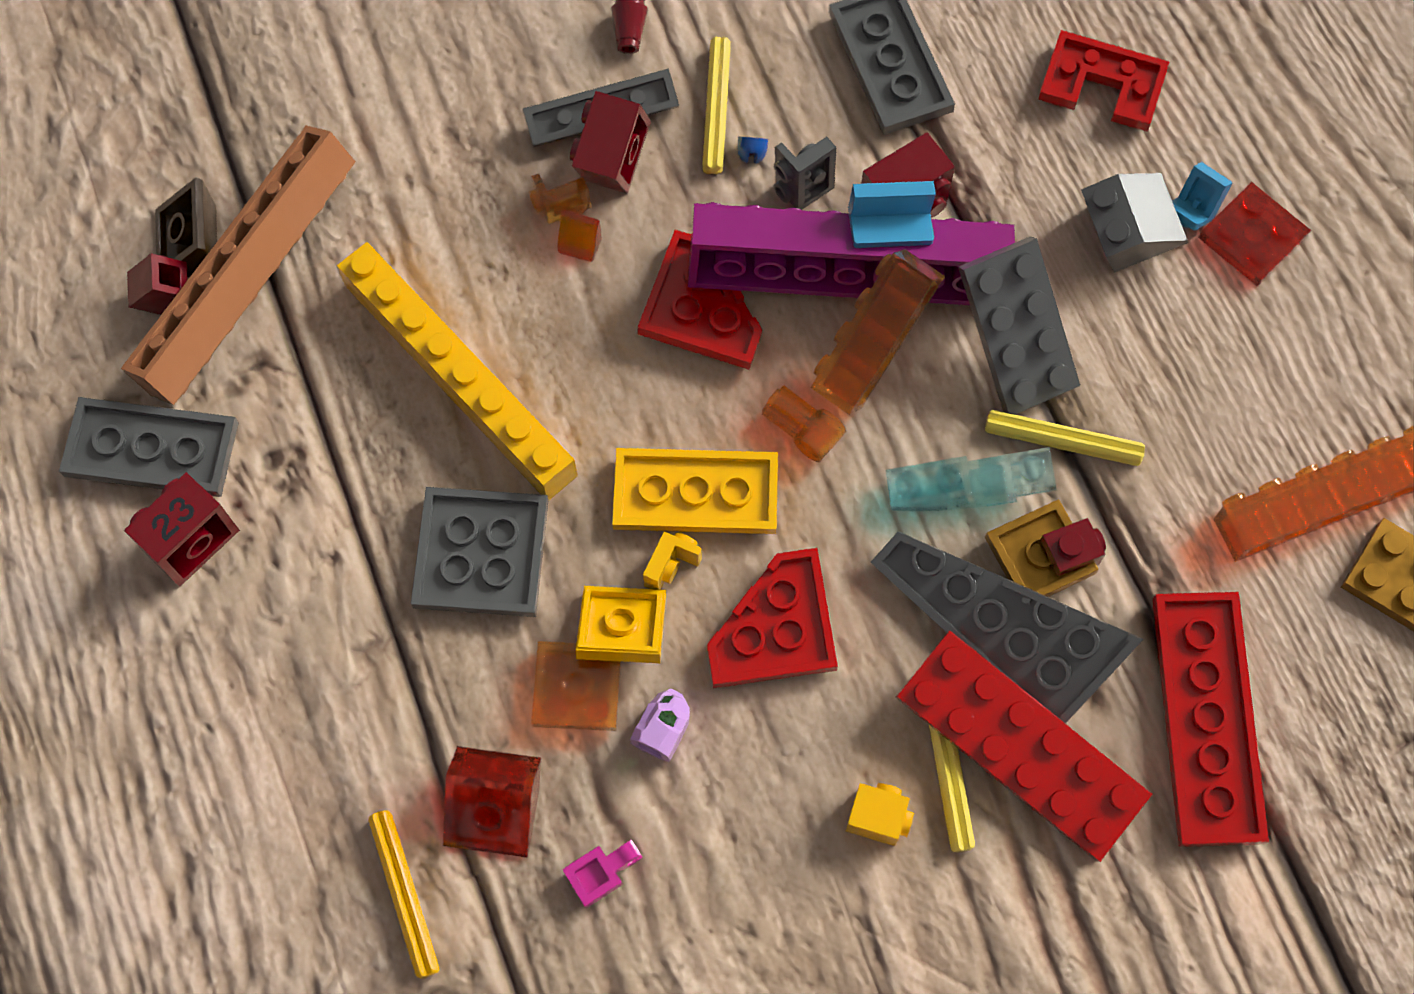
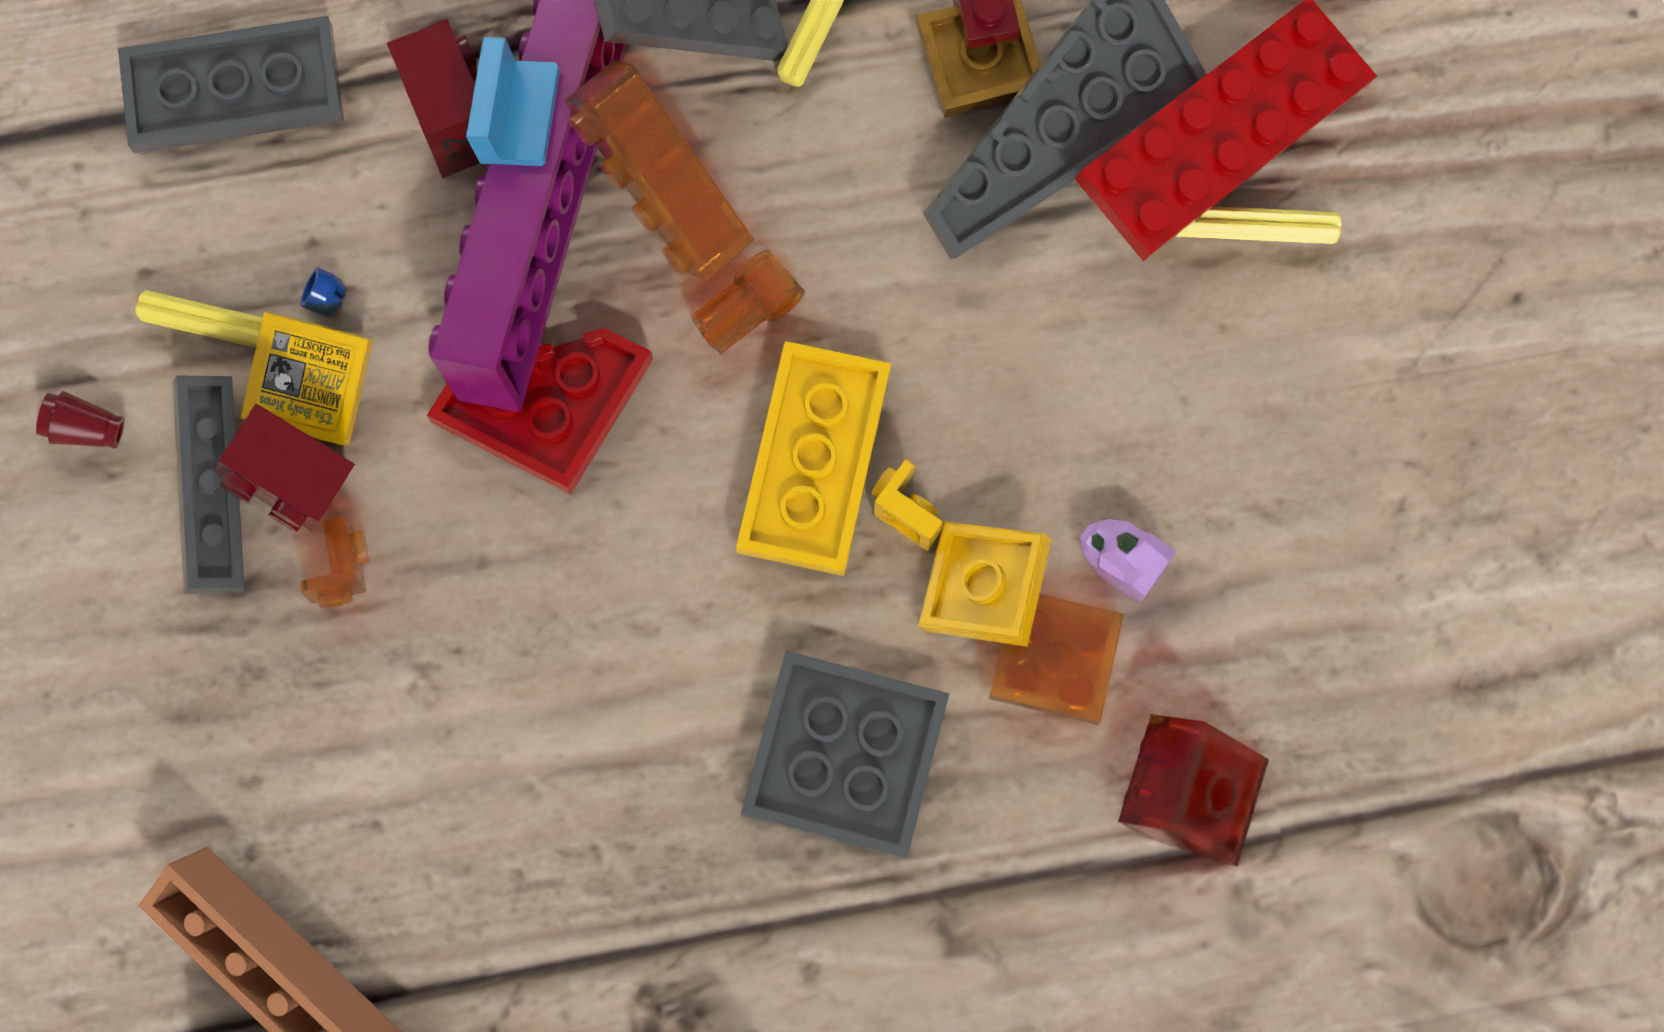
camera: 80 degrees left, 5 degrees up
yellow brick [336,242,578,500] -> none
yellow axle [368,810,439,979] -> none
clear red slope [557,210,602,262] -> none
dark pink plate [562,840,643,908] -> none
red plate [707,548,838,689] -> none
dark grey bracket [773,136,836,210] -> none
yellow brick [846,783,914,846] -> none
clear light blue slope [886,447,1057,511] -> none
none -> yellow tile [240,312,374,446]

